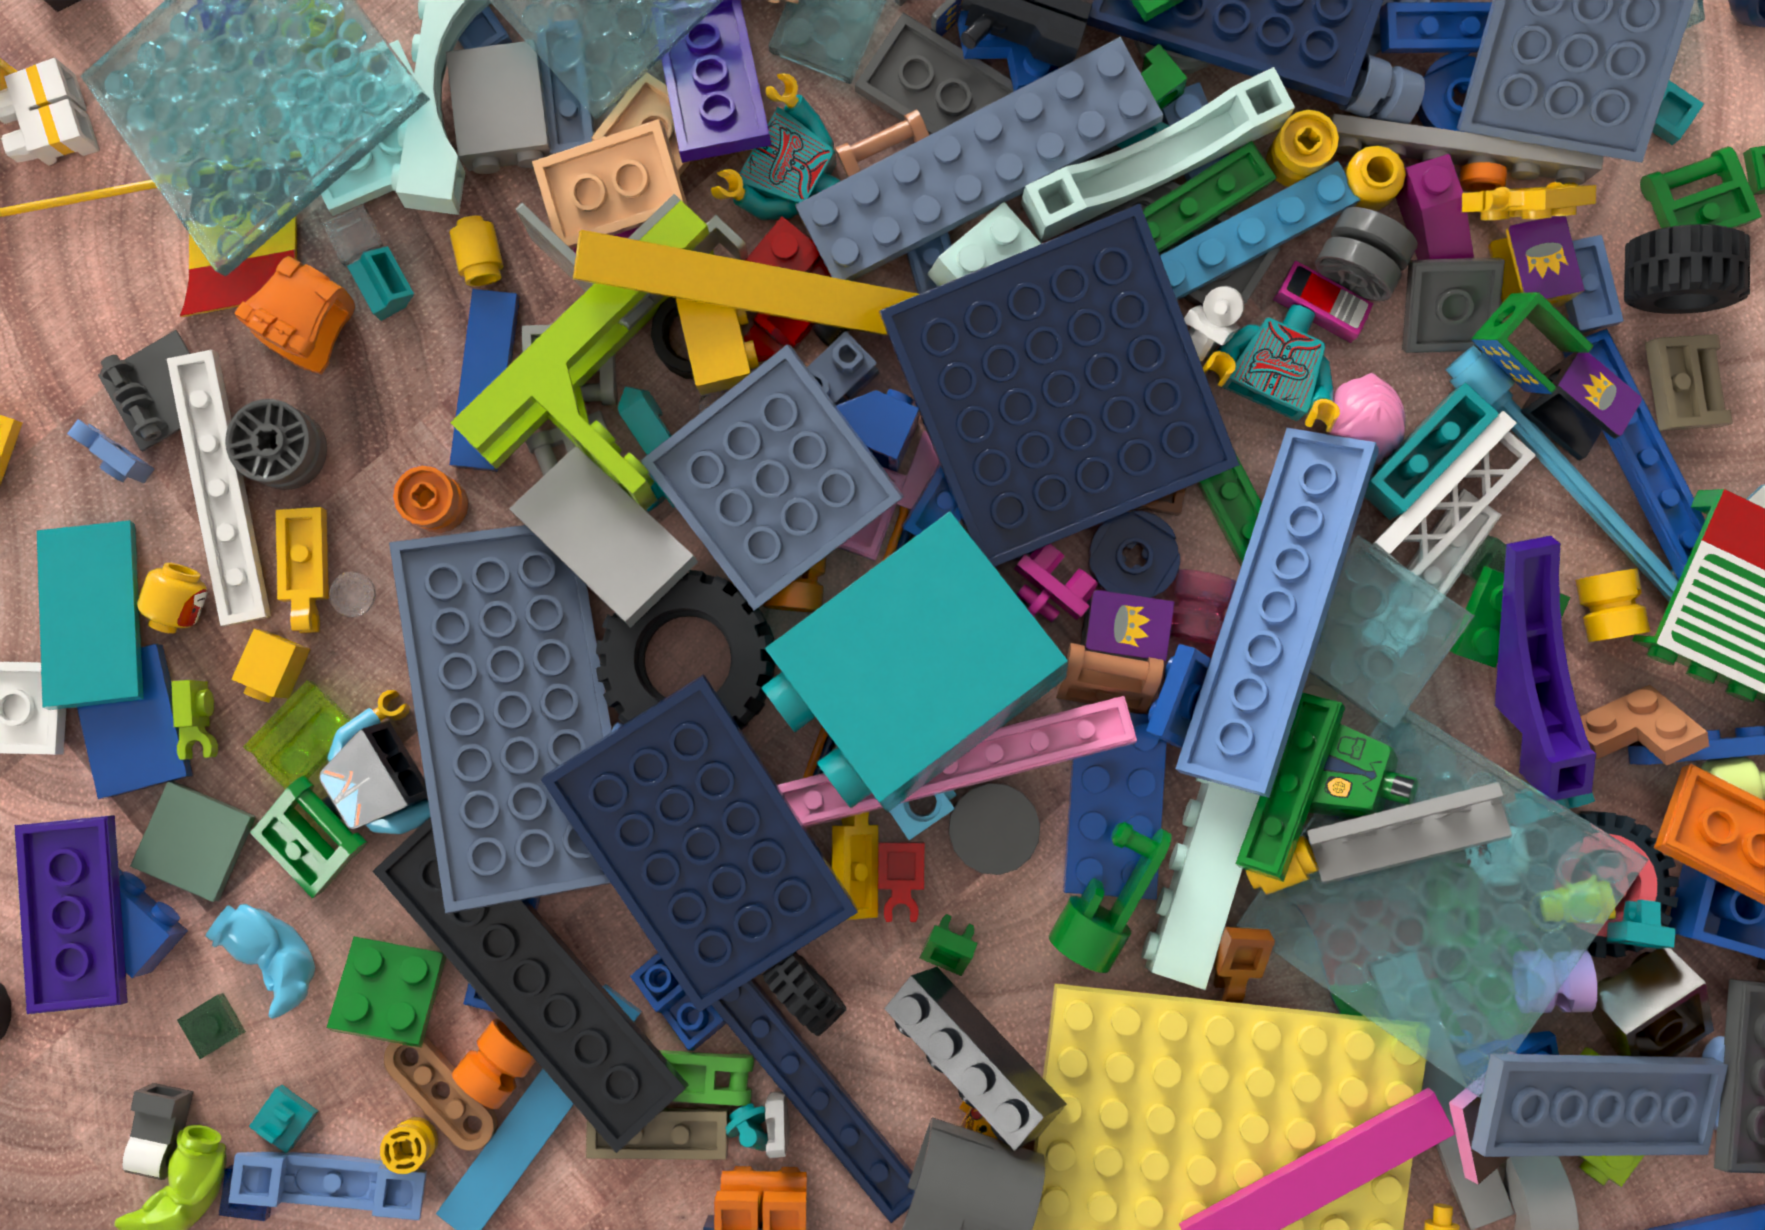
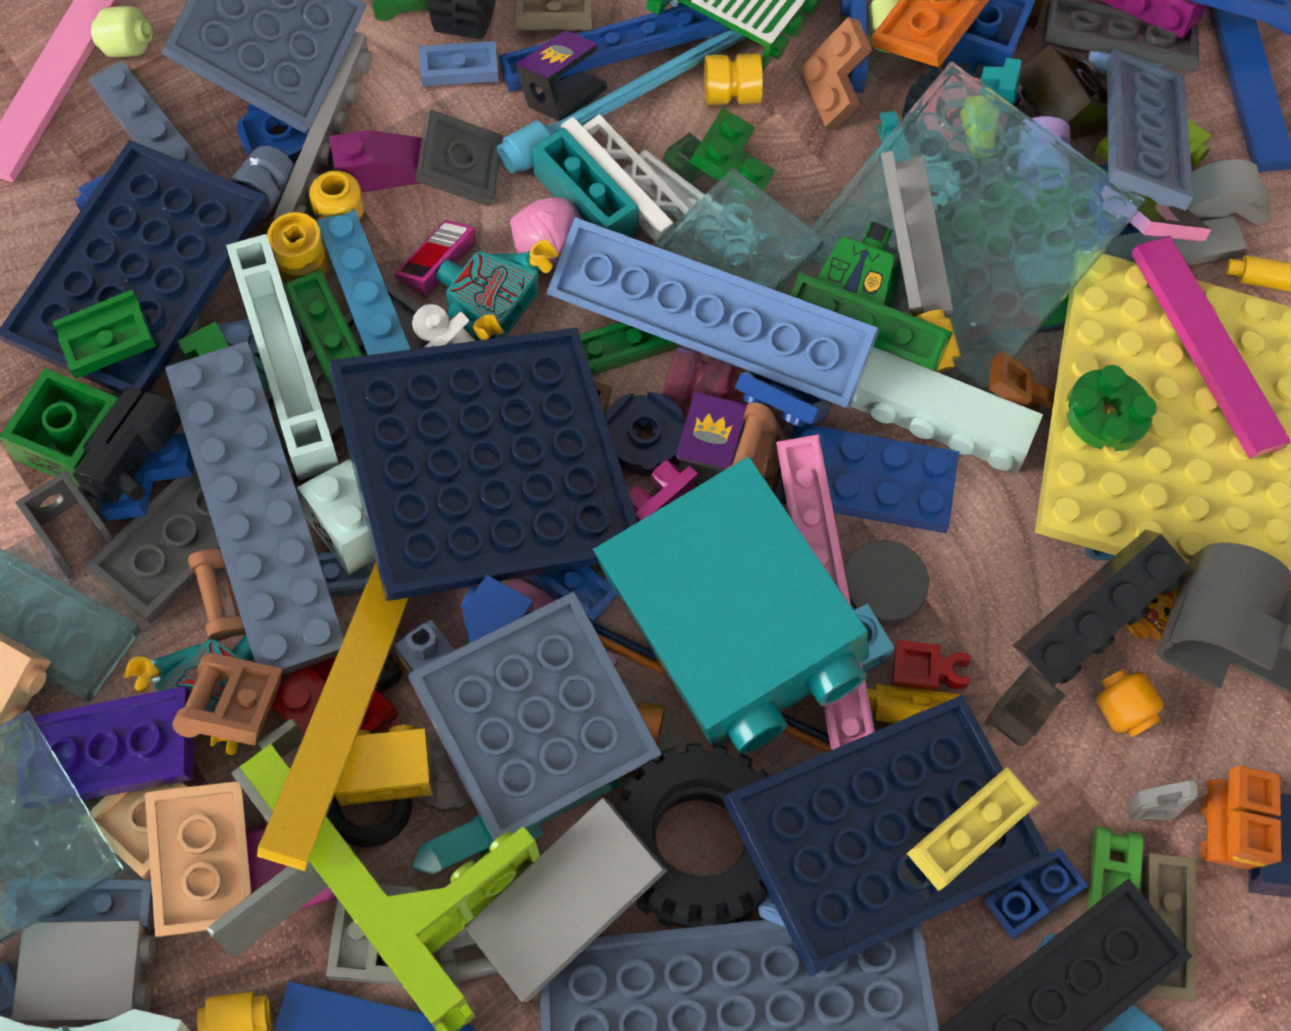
camera: 90 degrees left, 20 degrees down
dark blue tile [712,978,915,1223] -> none
teal plate [725,1103,768,1151] -> none
black tyre [763,952,847,1036] -> none
green tile [919,914,978,976] -> none
green piece [1048,822,1172,973] -> none
dark grey wheel [1315,207,1418,301] -> none
blue plate [1379,2,1492,53] -> none
orange tile [1459,162,1507,192] -> none
yellow plate [1462,182,1596,220] -> none
green piece [1471,292,1594,394] -> none
dark purple piece [1488,216,1585,318] -> none
dark purple arch [1495,535,1596,802] -> none
none -> nougat plate [172,653,282,746]
none -> light yellow tile [907,767,1039,891]
none -> clear smoke panel [981,666,1066,746]
none -> green plate [1066,365,1157,451]
none -> light orange head [1096,668,1165,738]

